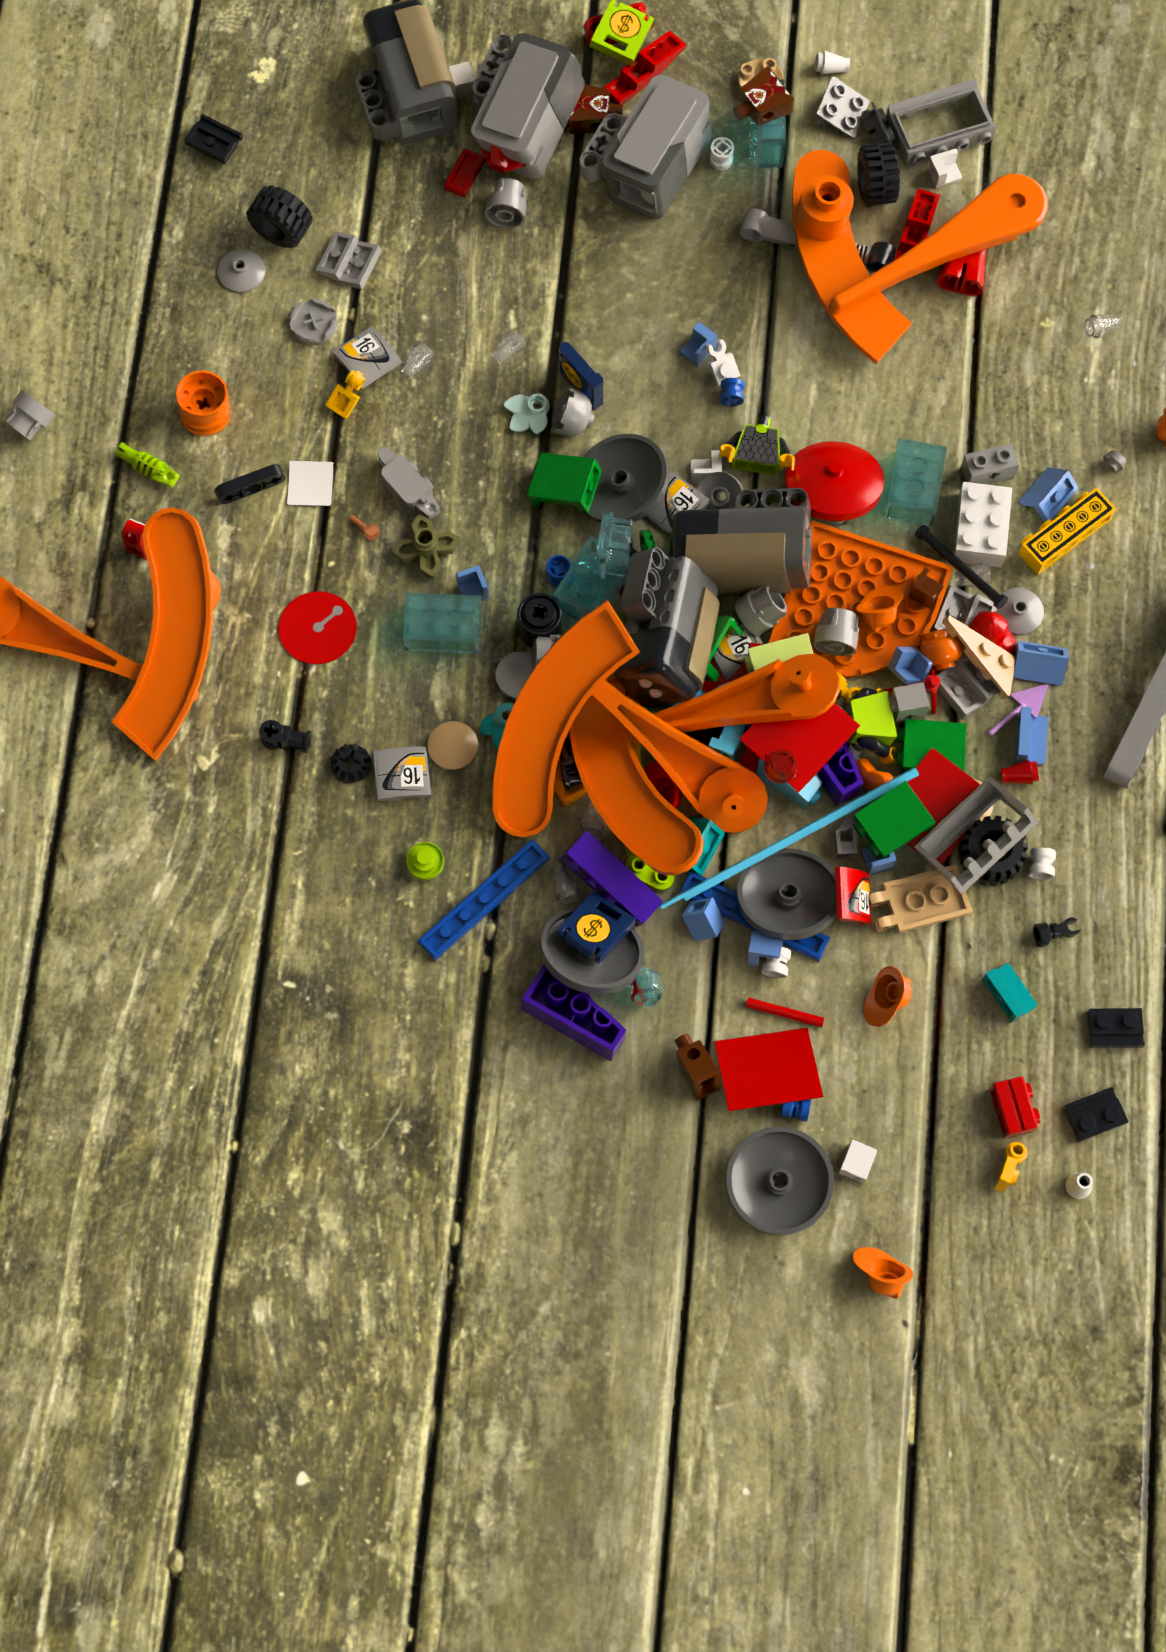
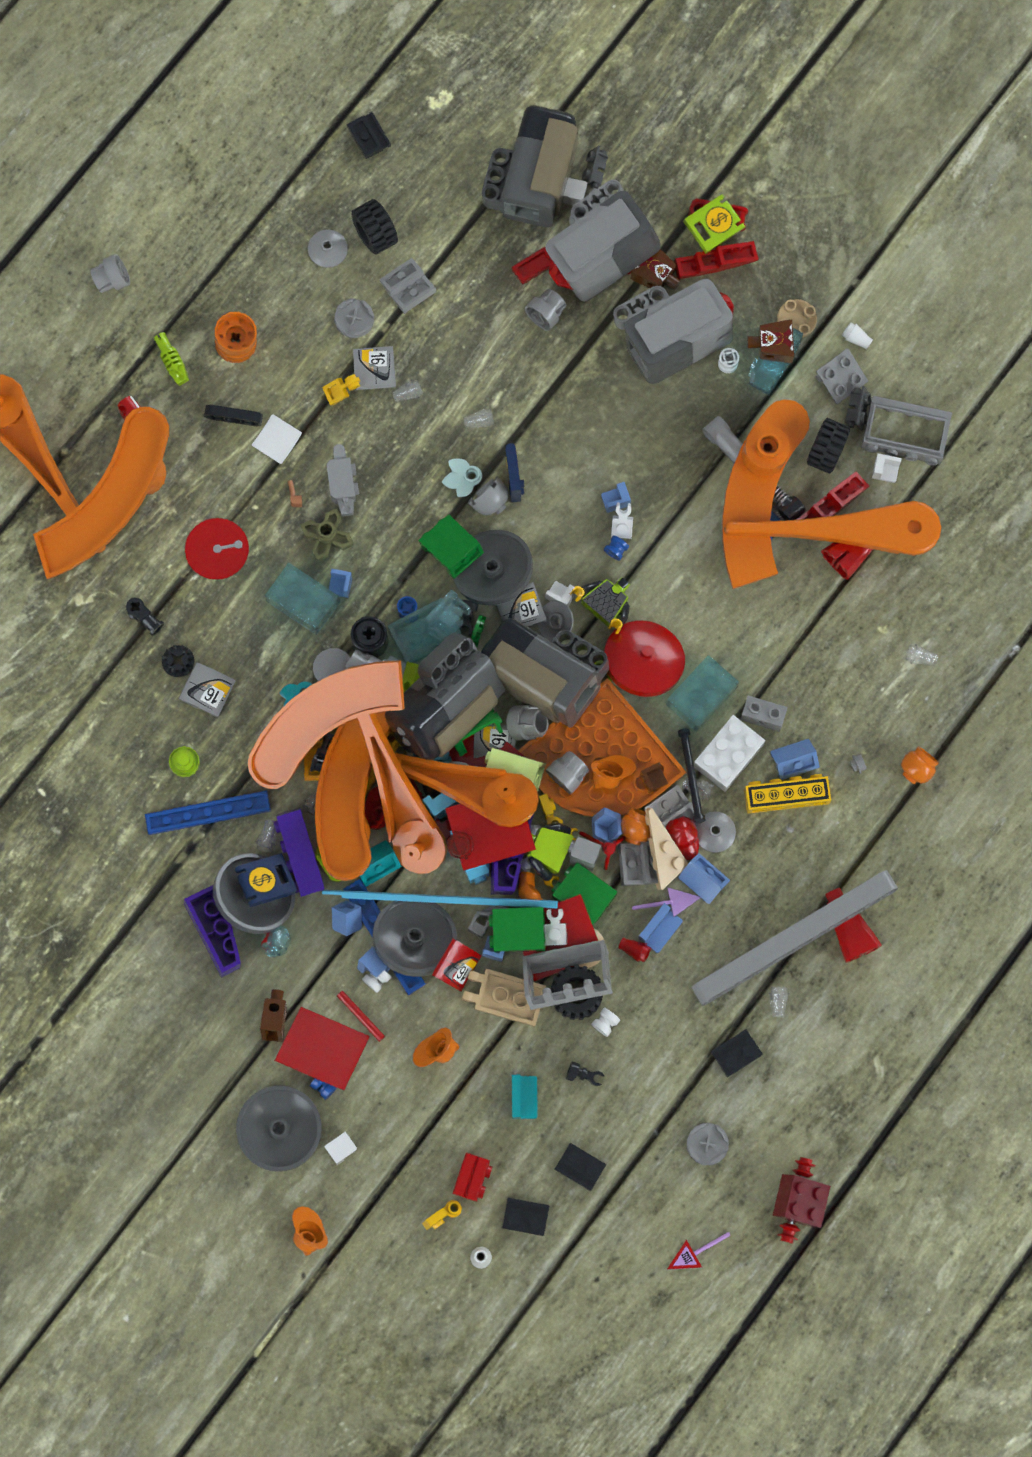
camera: 30 degrees right, 5 degrees up
tan dish [427,721,478,770] -> none
none -> white plate [544,909,567,946]
none -> dark grey hinge [582,145,608,189]

